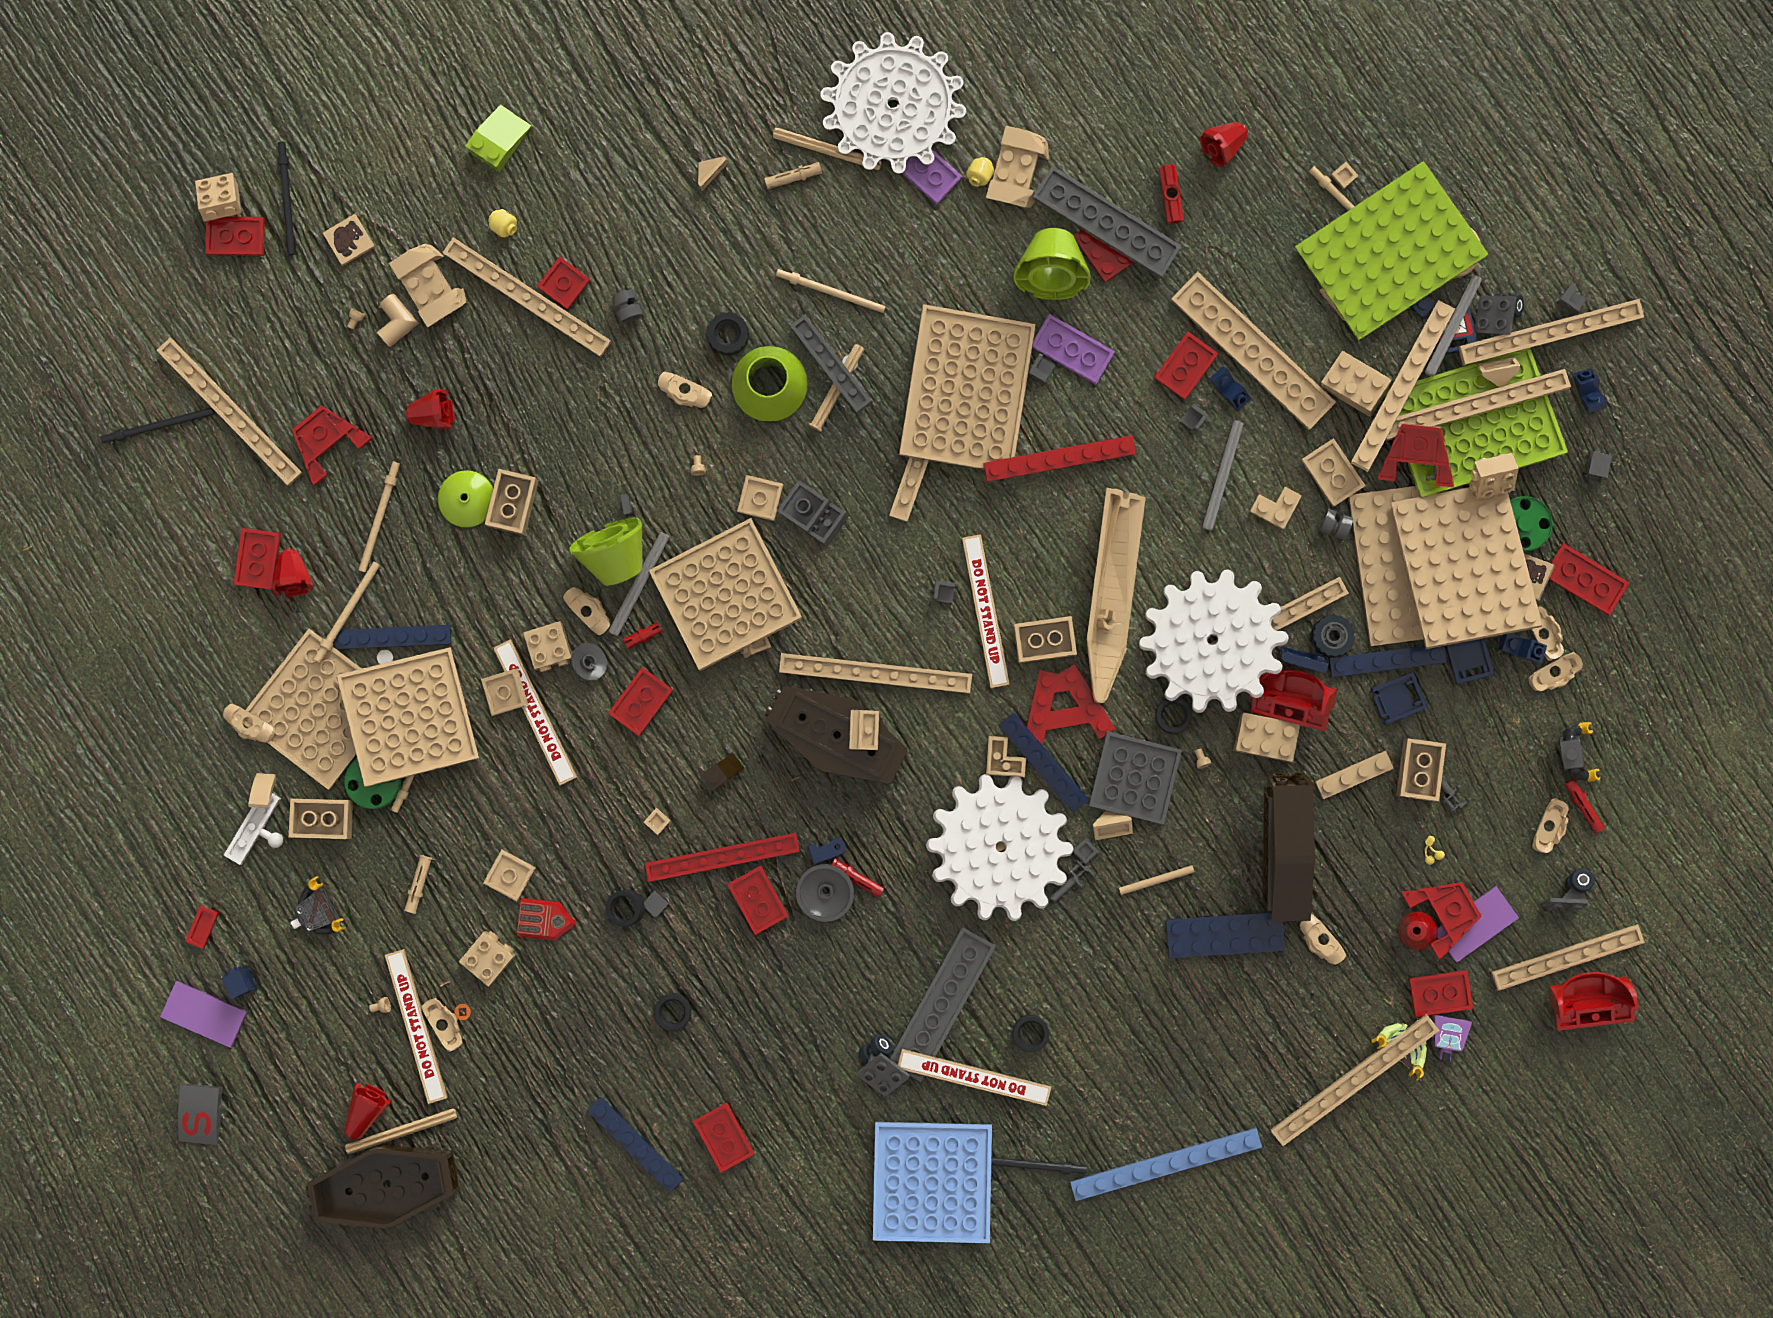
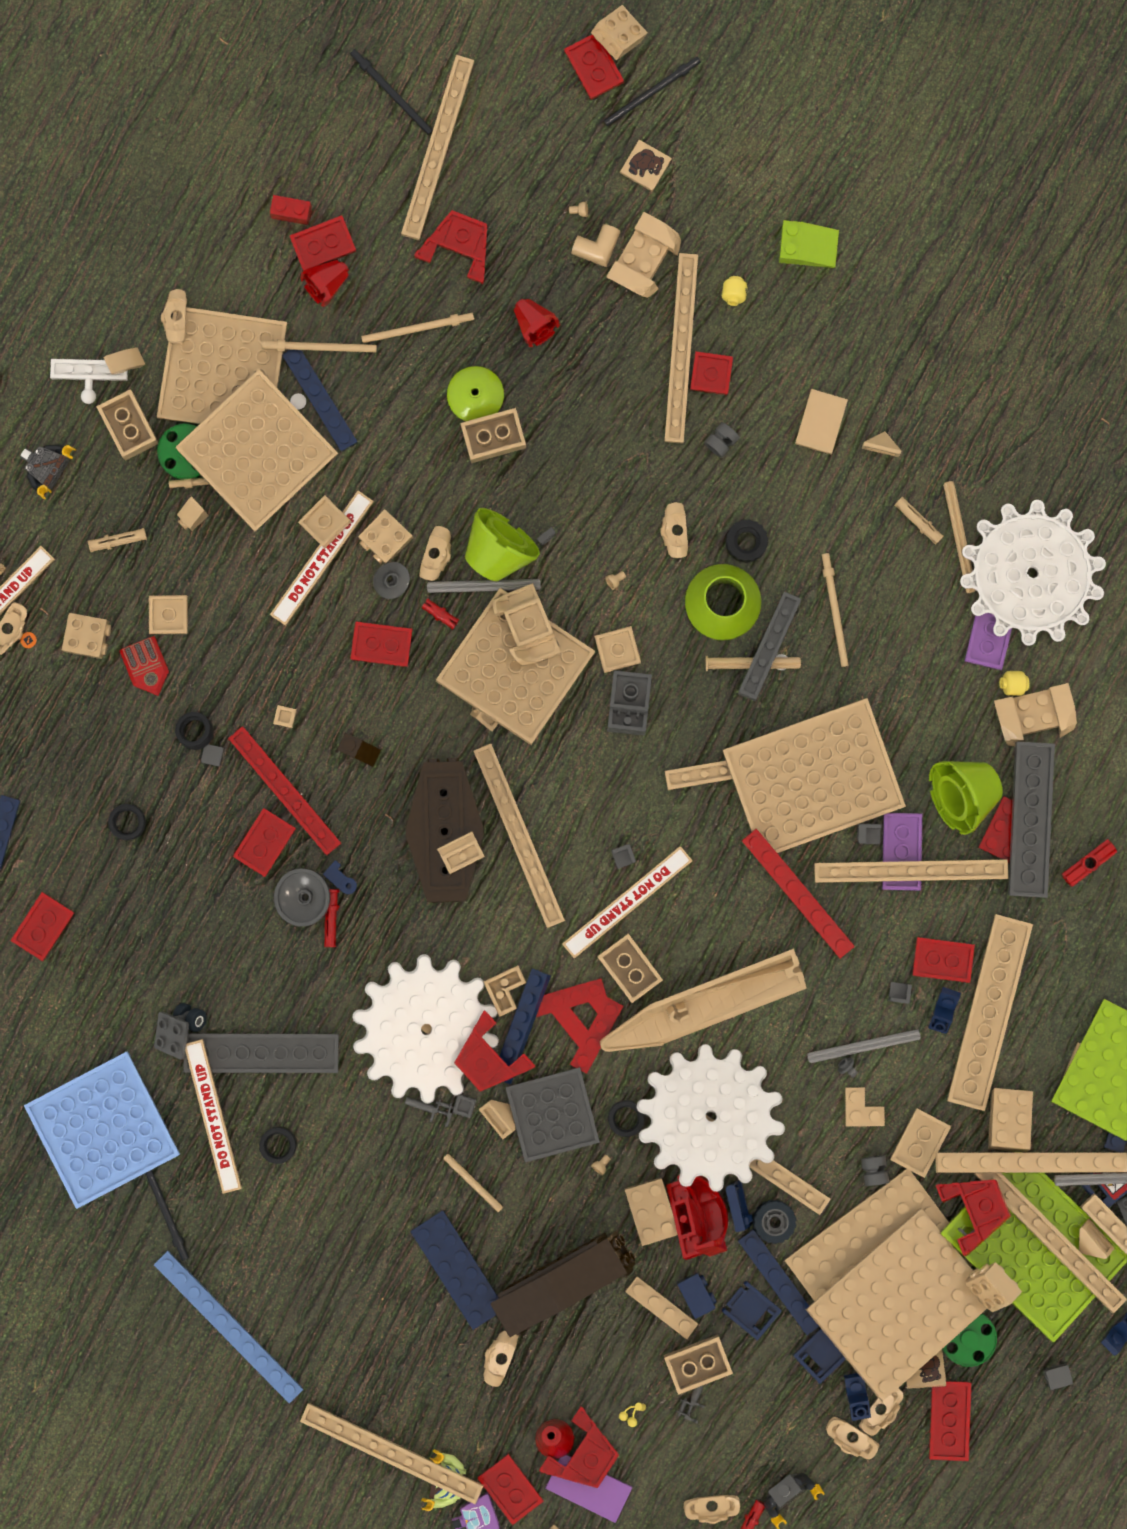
camera: 60 degrees right, 0 degrees up
none -> tan slope [177,496,209,531]
none -> red brick [270,195,312,225]
none -> red wing [454,1010,536,1092]
none -> tan piece [493,583,561,665]
none -> dark blue brick [677,1272,717,1319]
none -> tan tile [795,389,848,455]
none -> tan plate [814,860,1008,883]
none -> dark grey plate [838,1058,858,1078]

